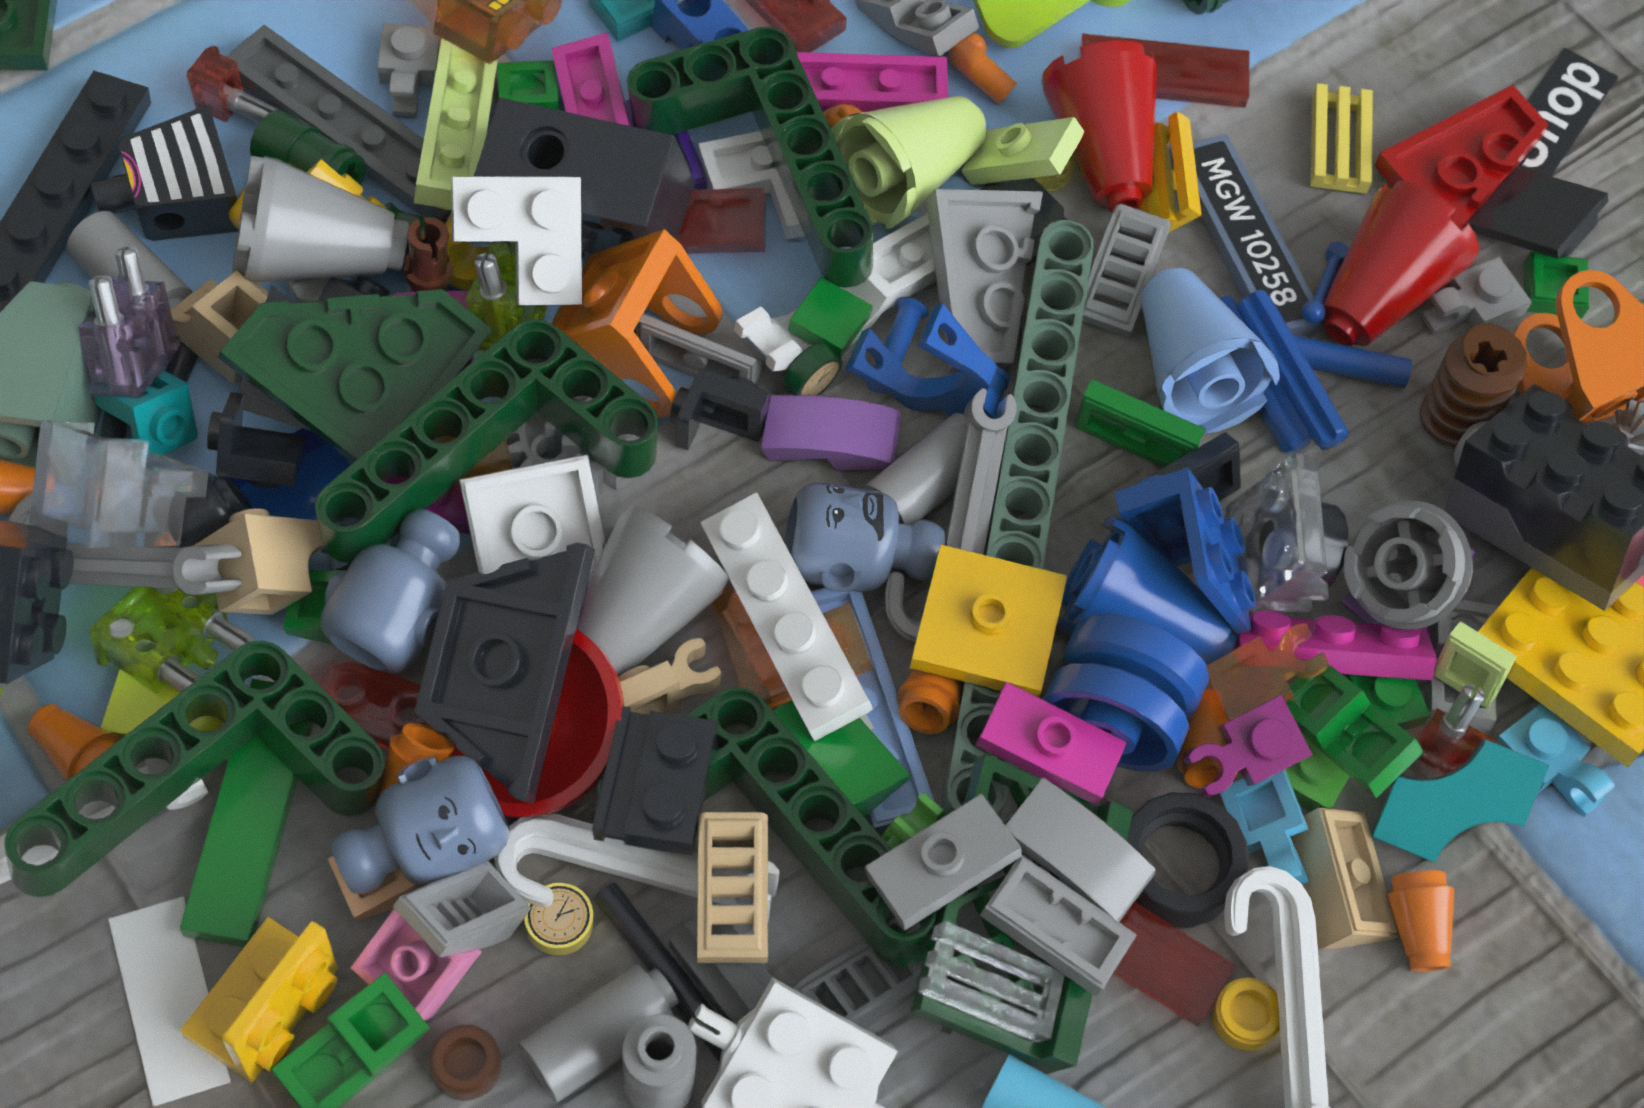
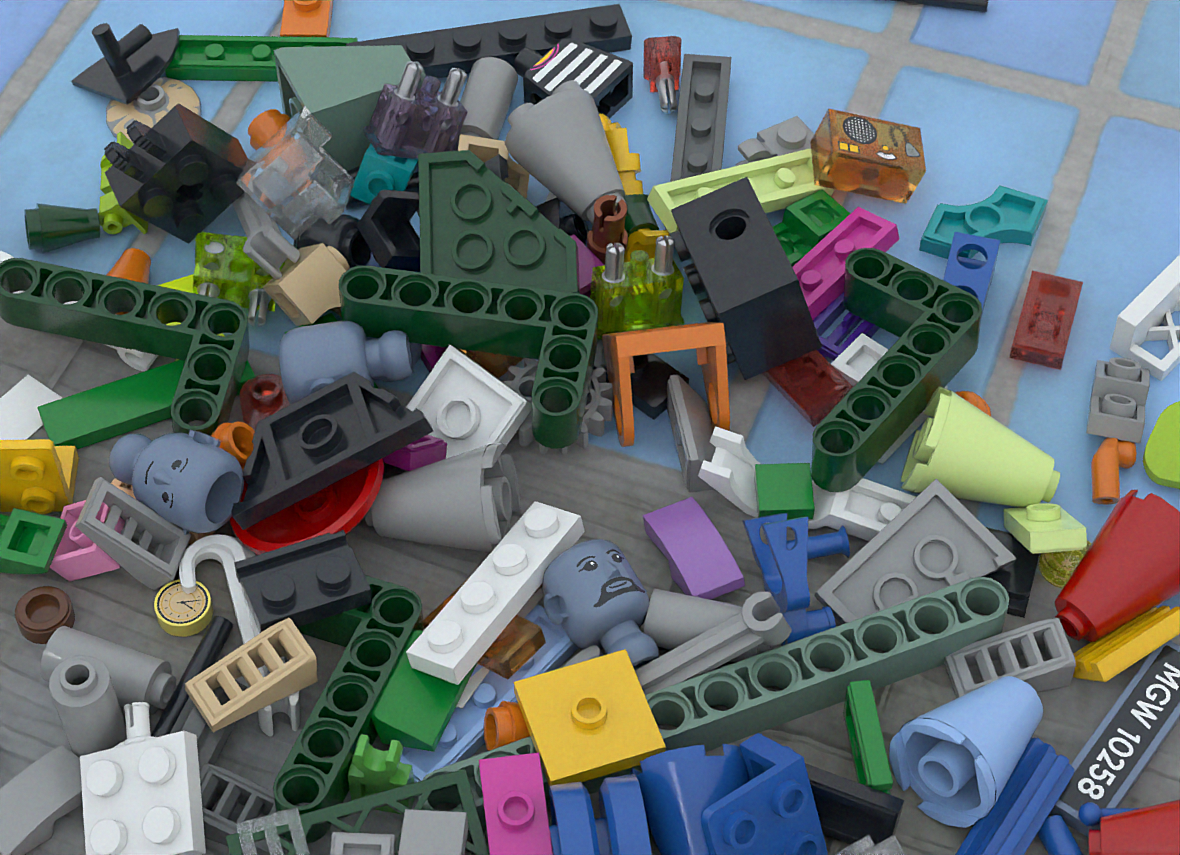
camera: 65 degrees right, 10 degrees down
dark green piece [250,110,366,185] -> none
white plate [451,177,582,305] -> none
tan plate [618,638,721,715] -> none
black bracket [669,368,770,450] -> none
dark green tile [783,343,843,396] -> none
dark pink plate [797,52,949,112] -> none
light grey plate [865,794,1021,930] -> none

